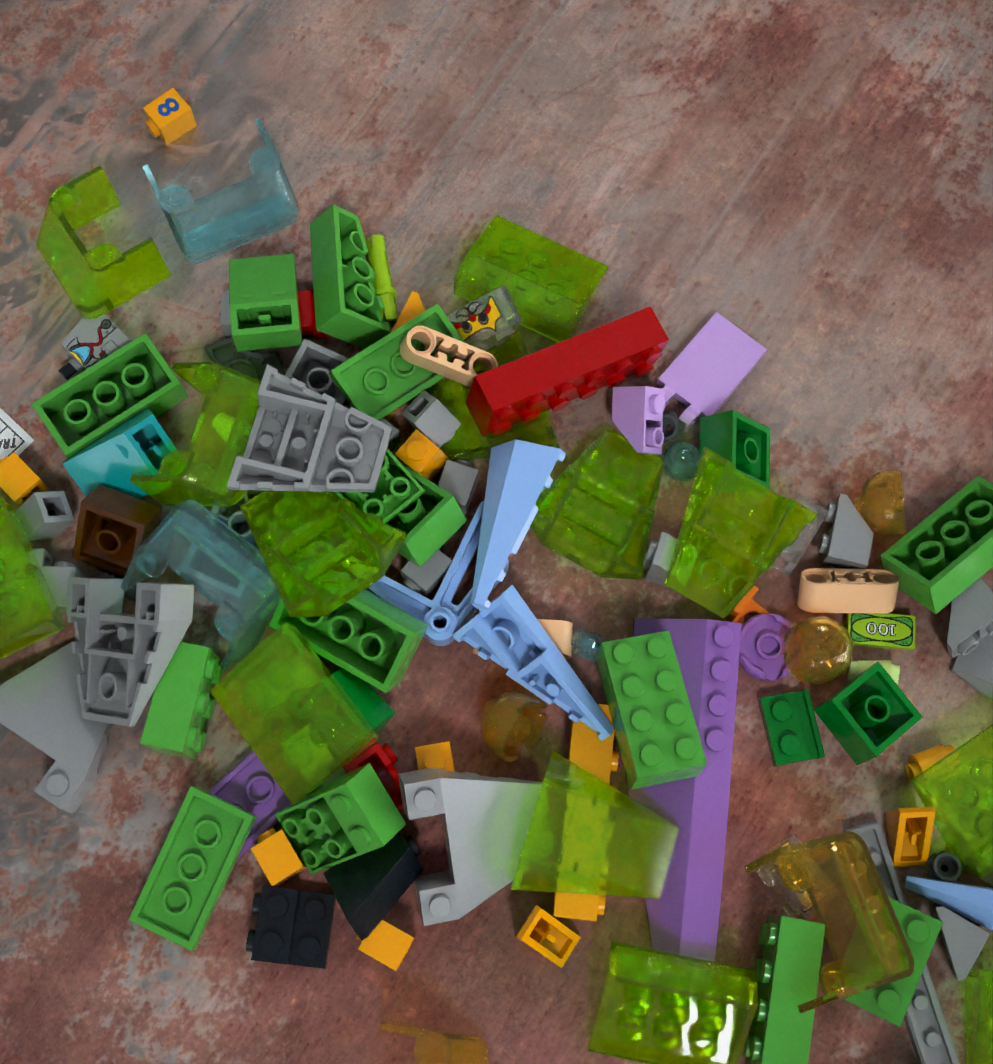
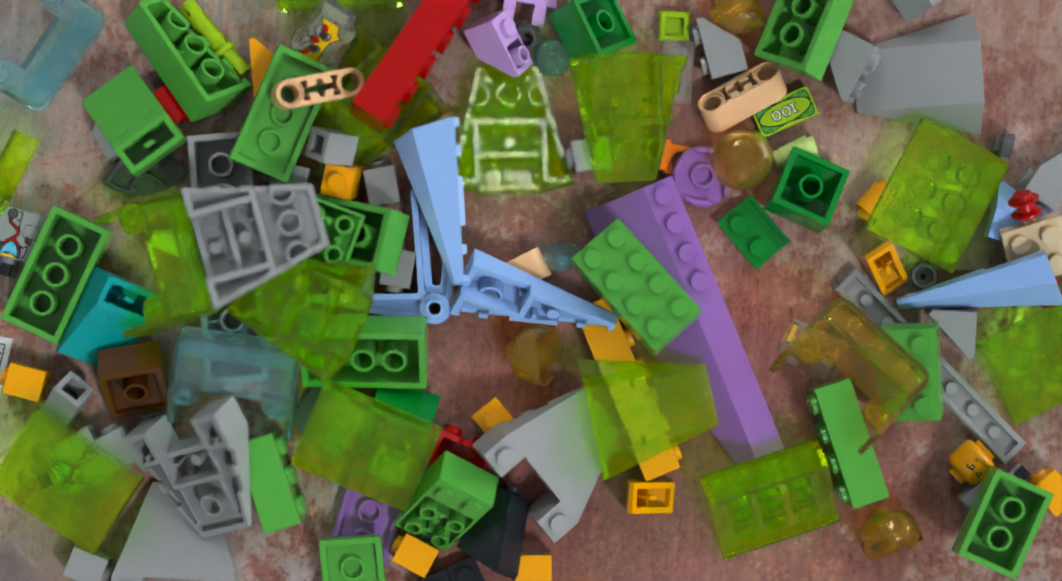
camera: 25 degrees left, 15 degrees up
none -> lime tile [658,11,690,44]

